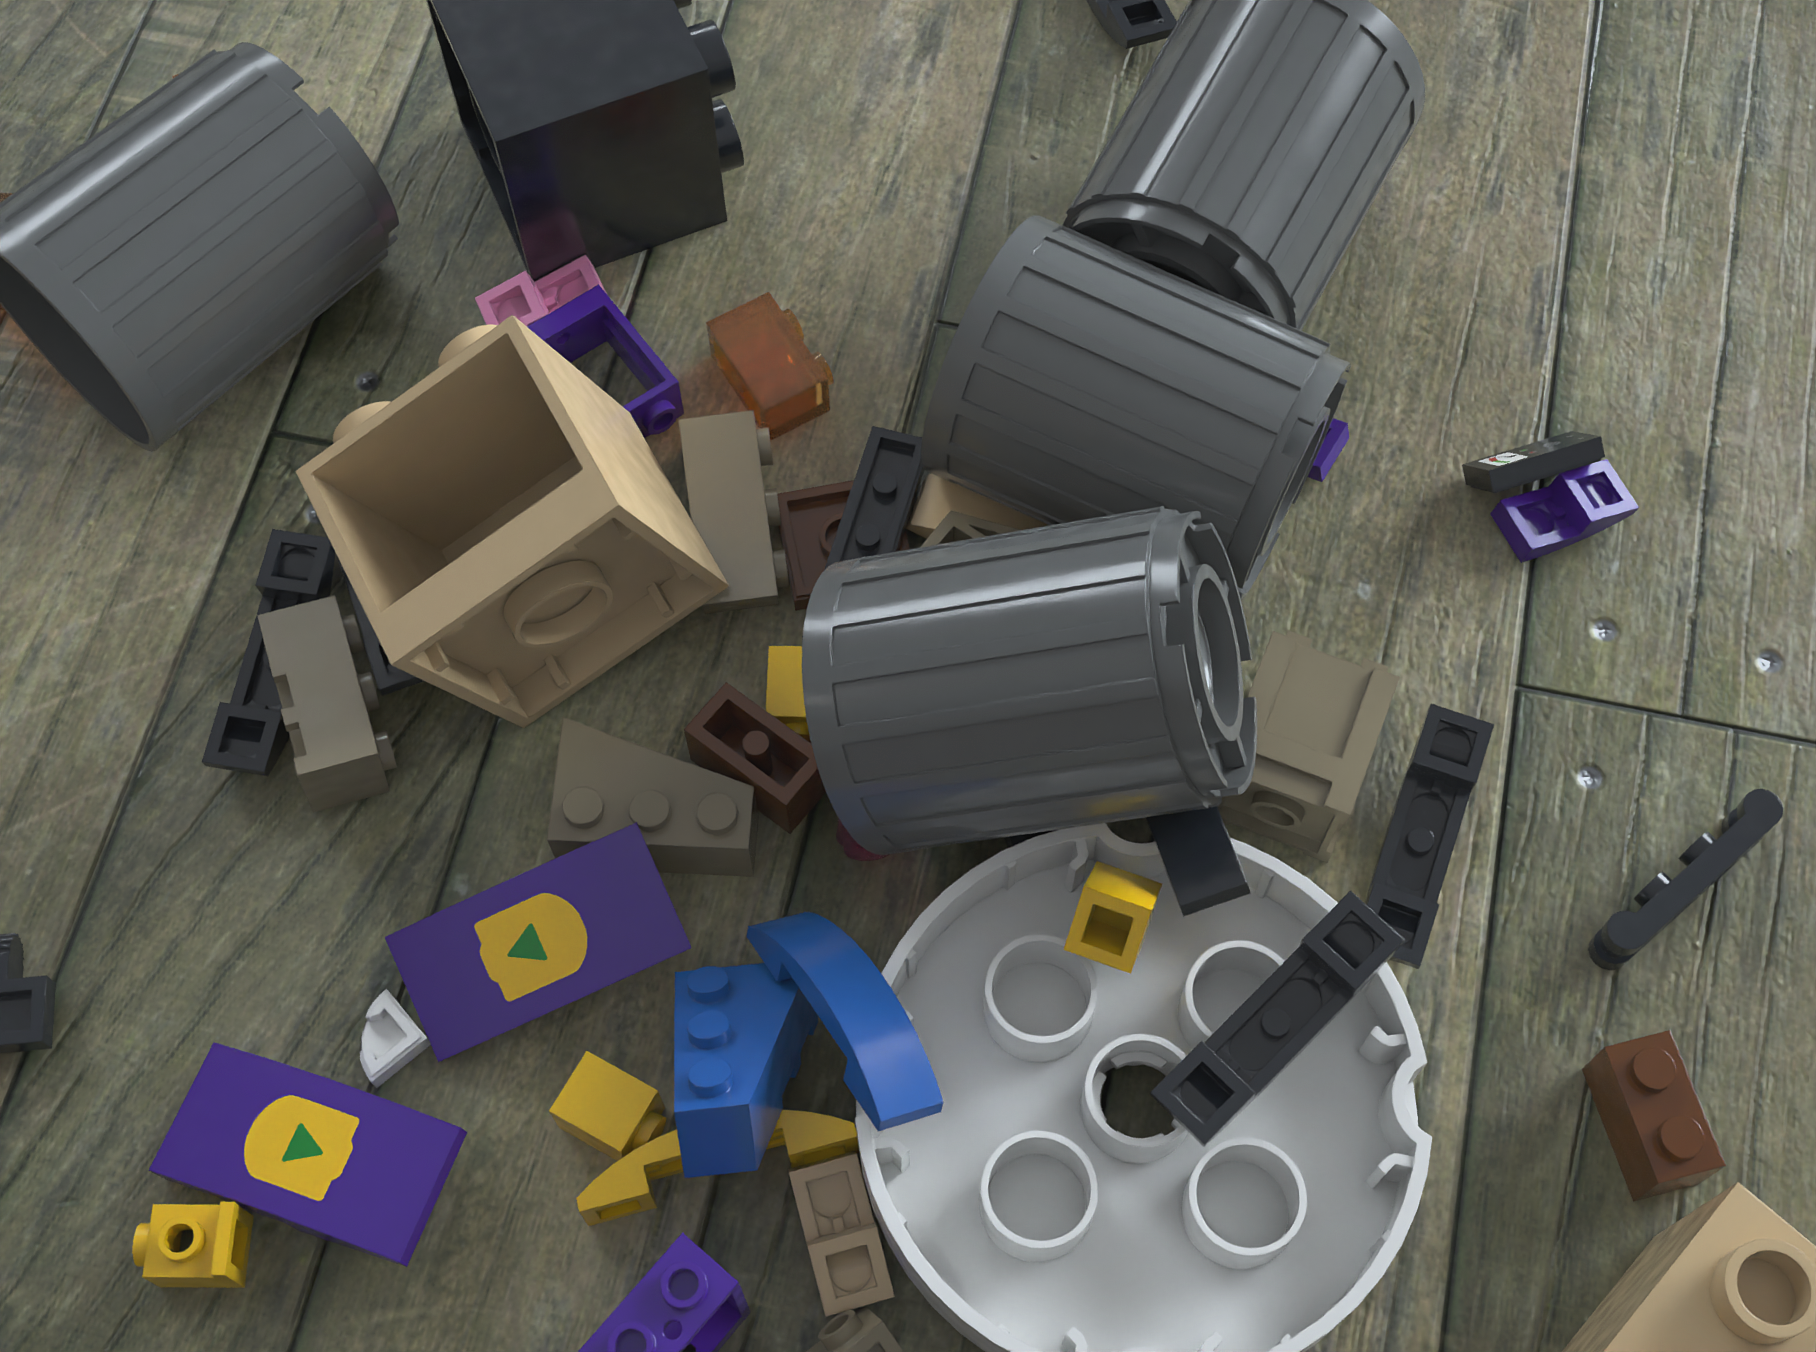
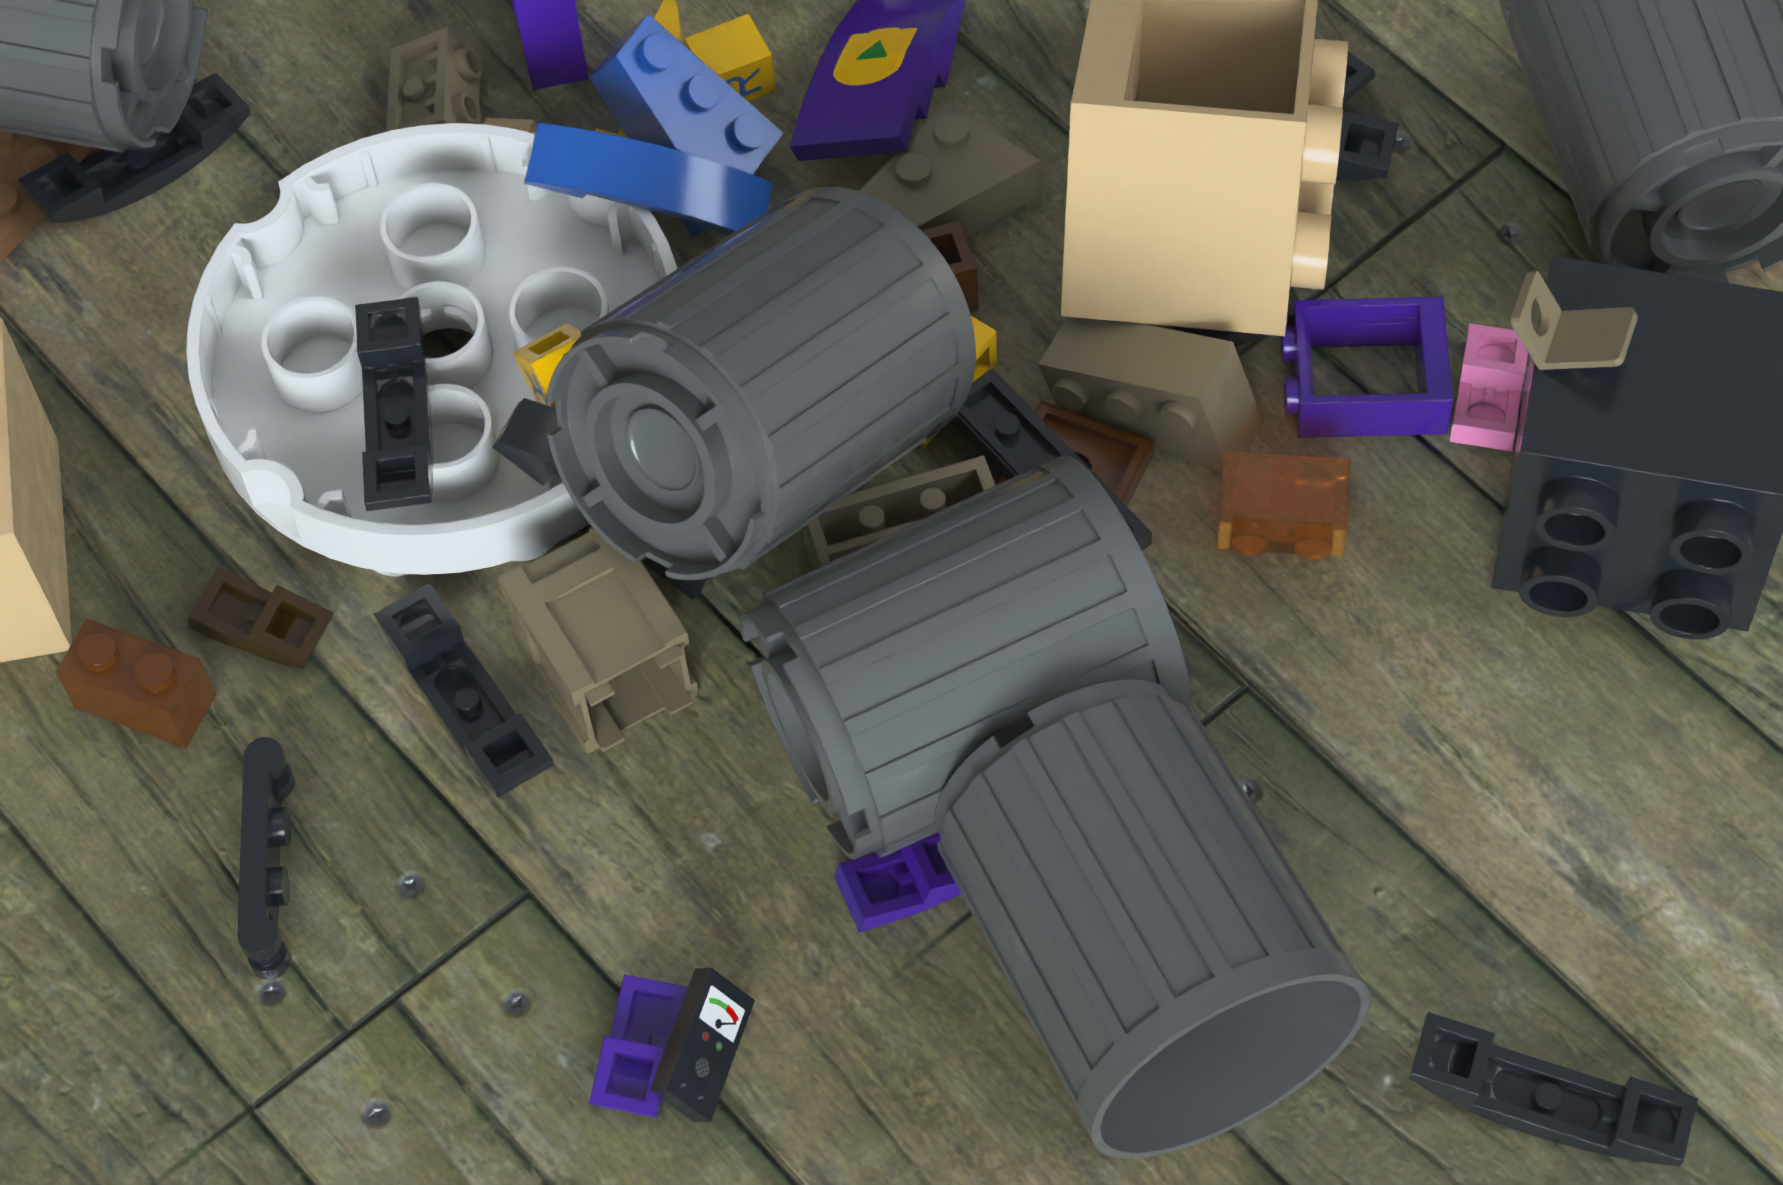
camera: 130 degrees right, 5 degrees down
none -> dark brown slope [187,566,334,669]
none -> dark tan bracket [1511,271,1638,370]

